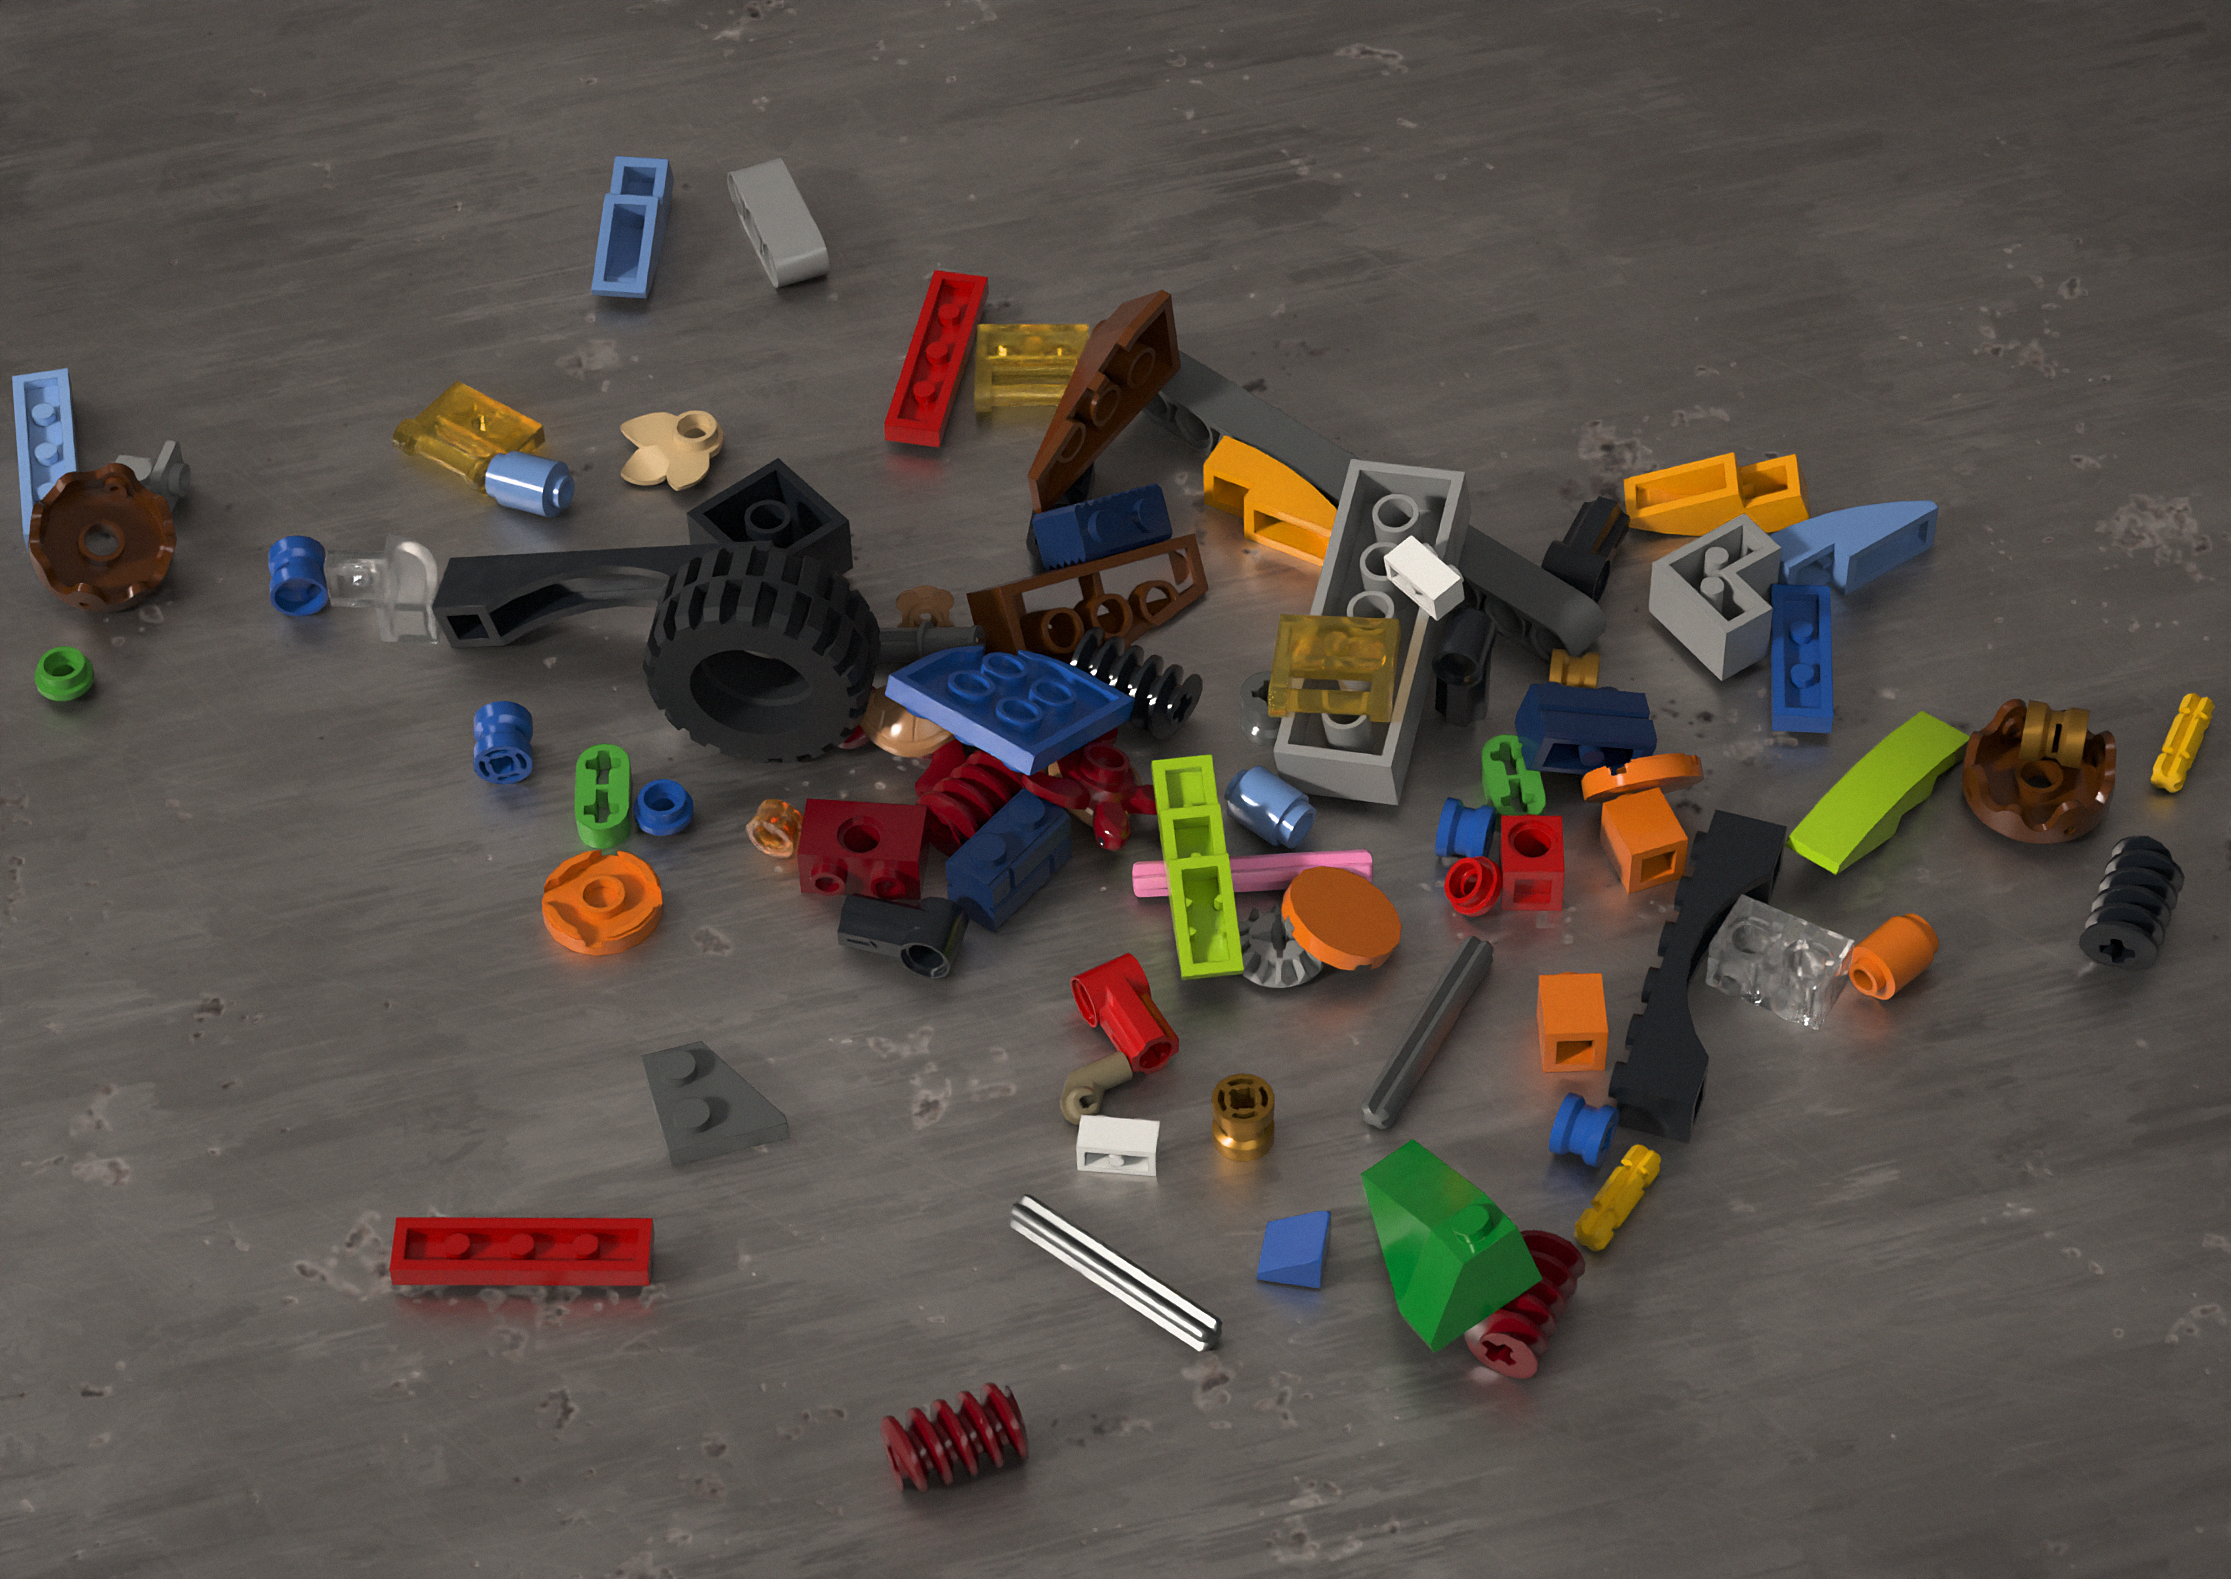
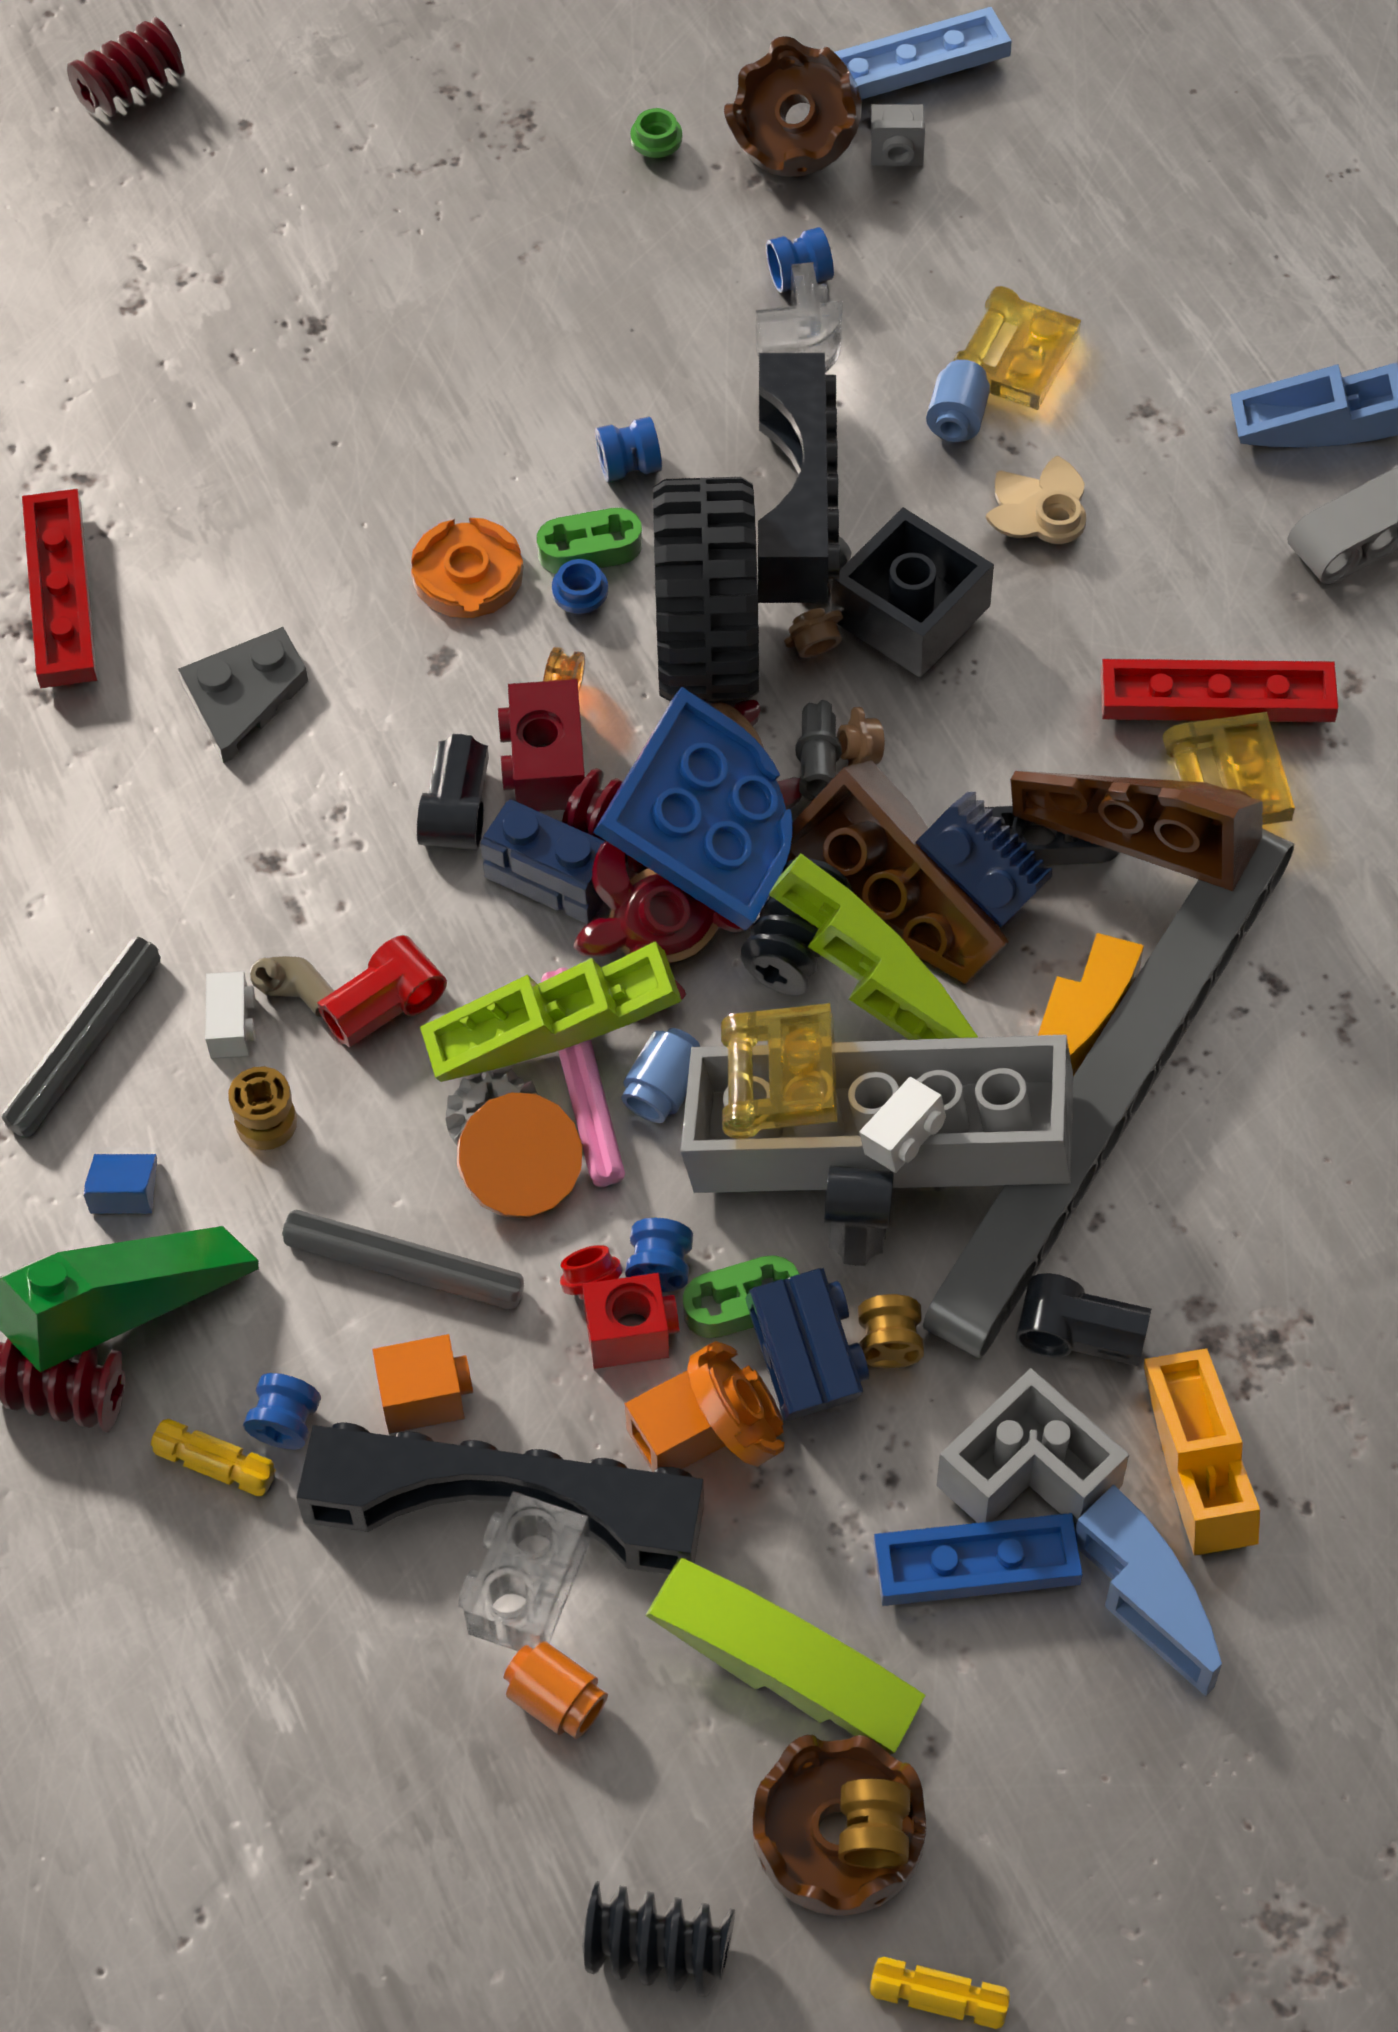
camera: 80 degrees right, 10 degrees up
none -> lime slope [768,853,978,1040]

